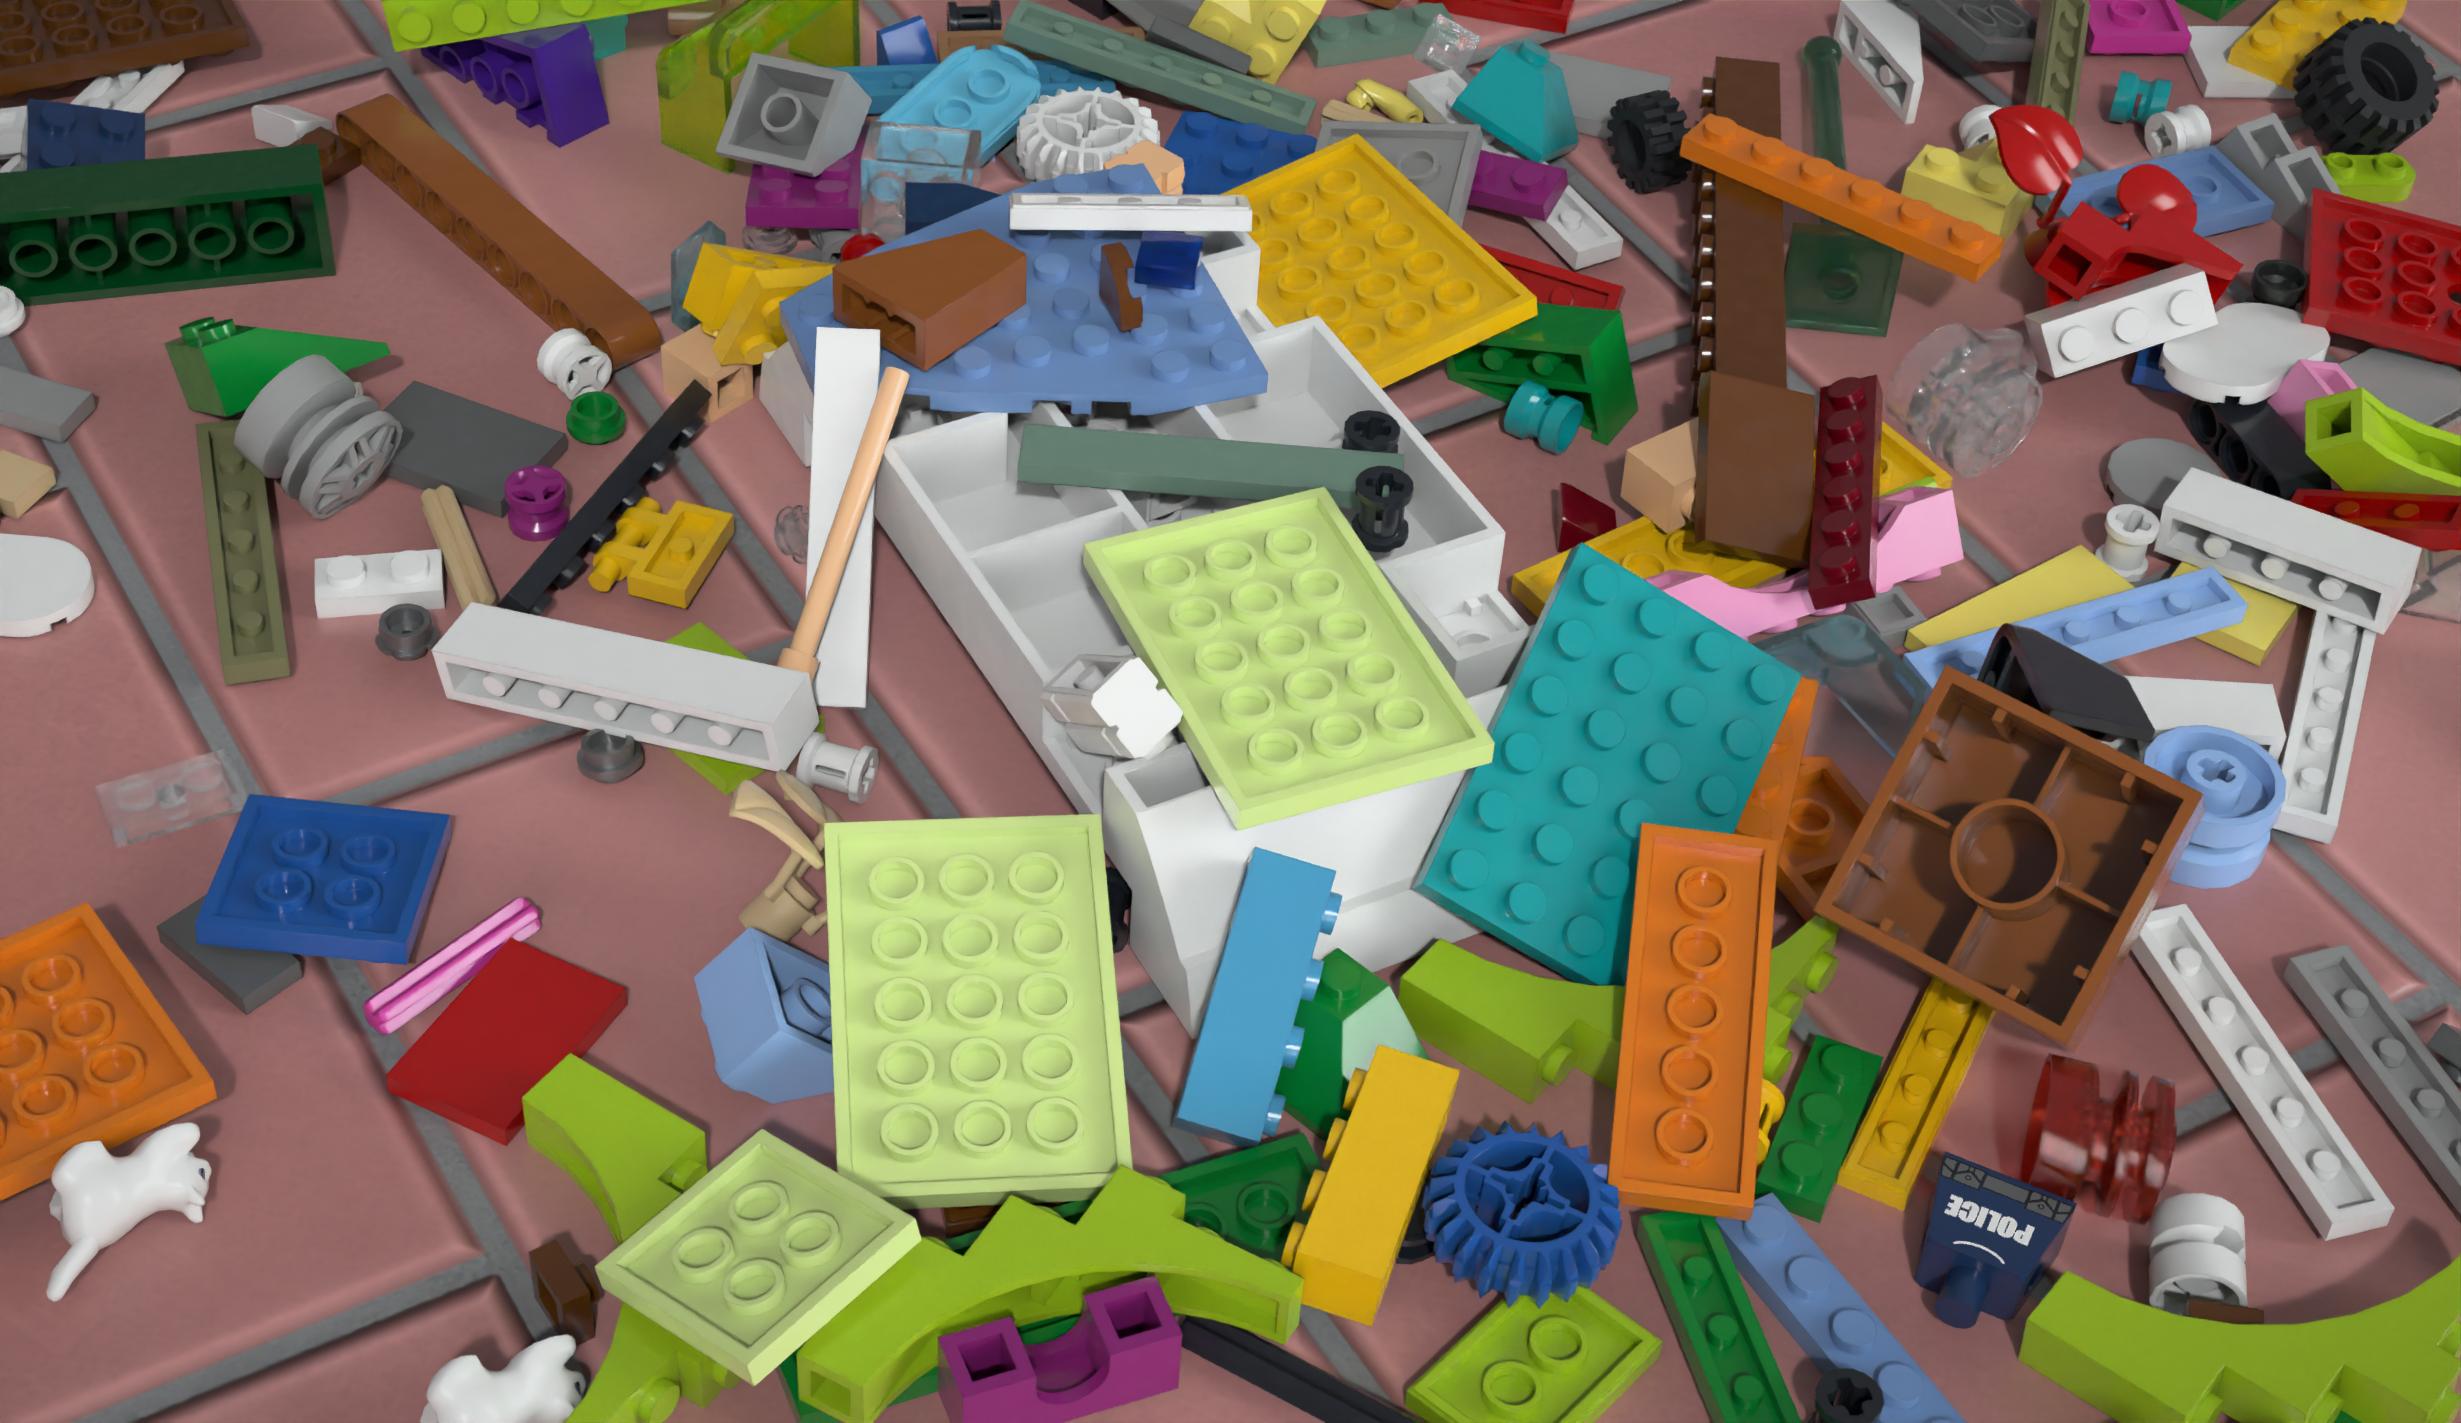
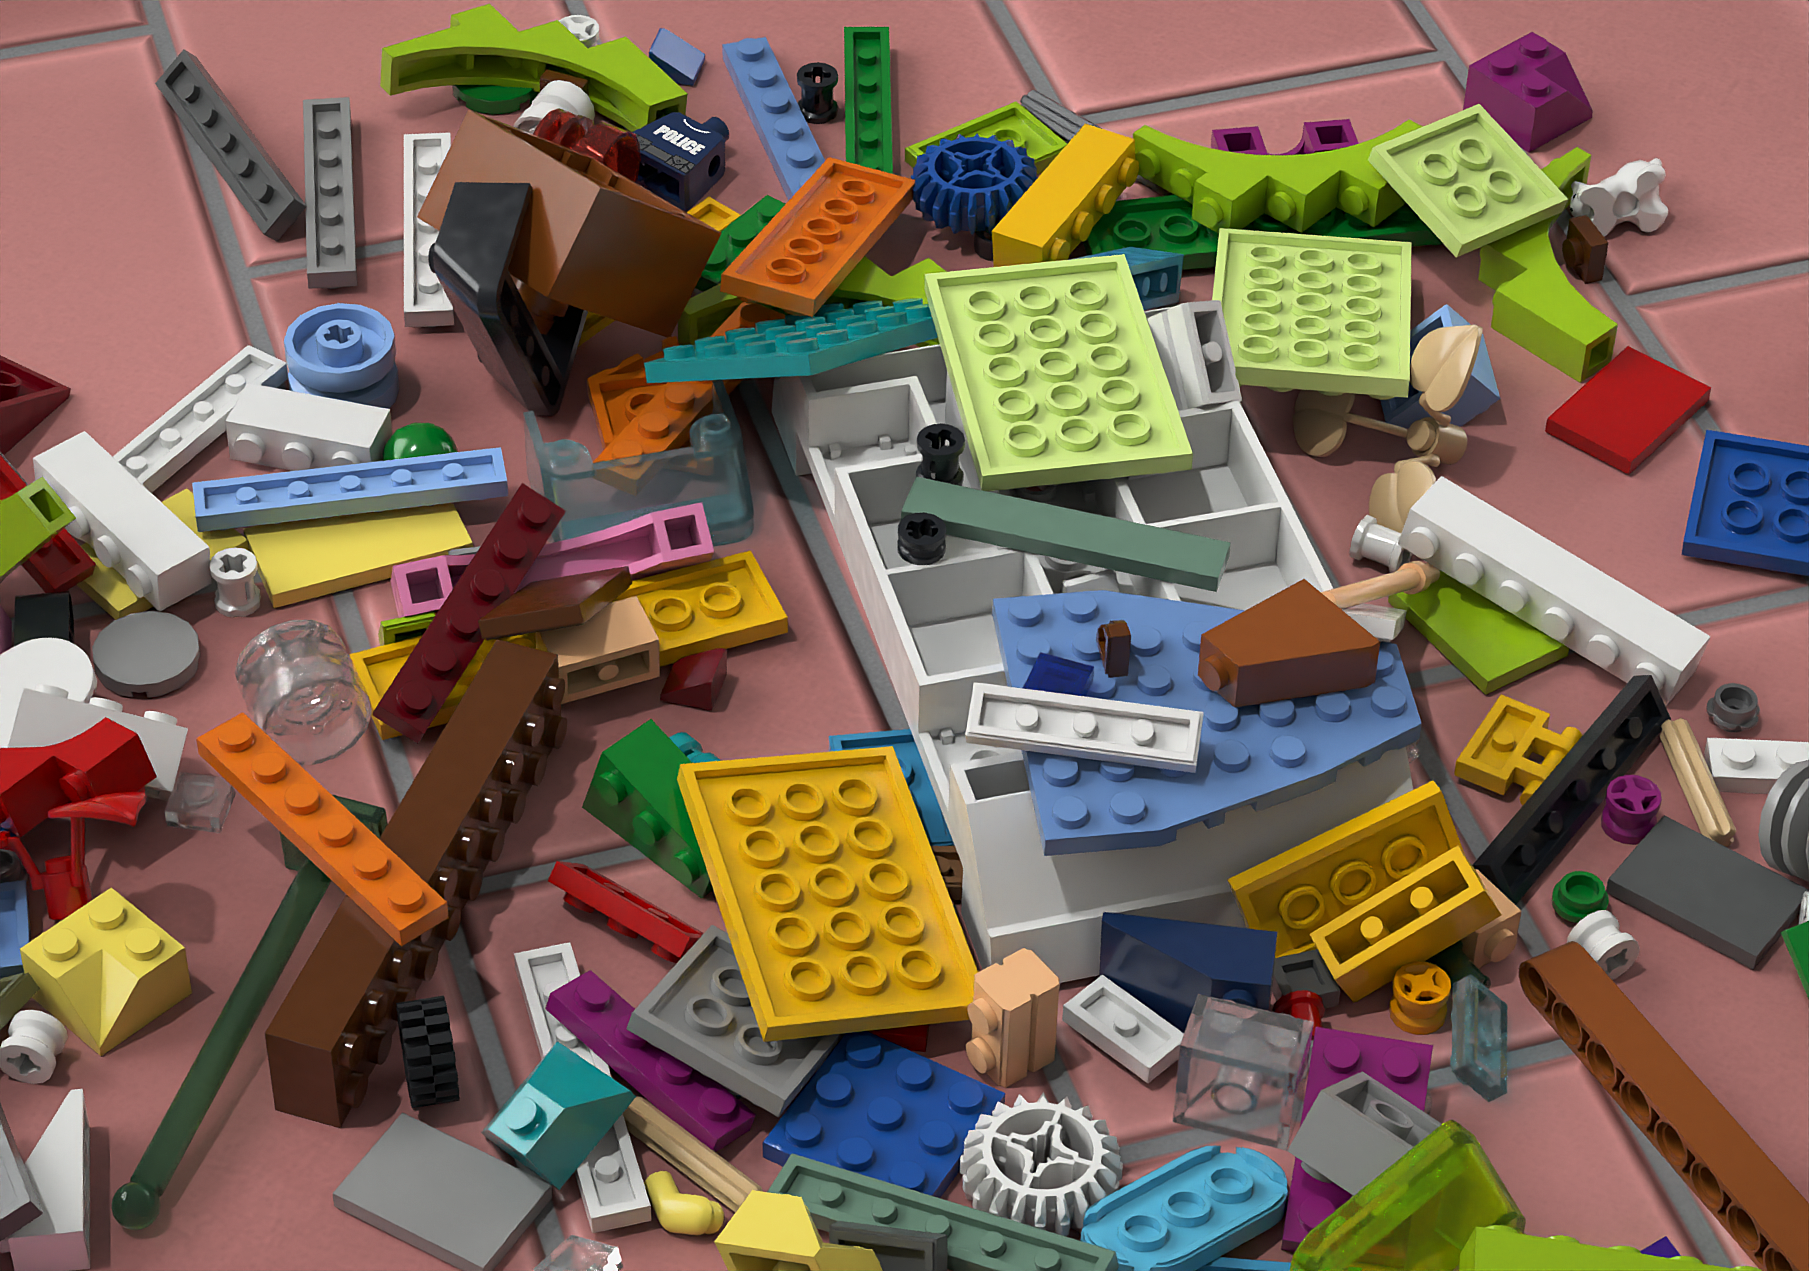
camera: 165 degrees left, 0 degrees up
axle [363,897,541,1035] -> none

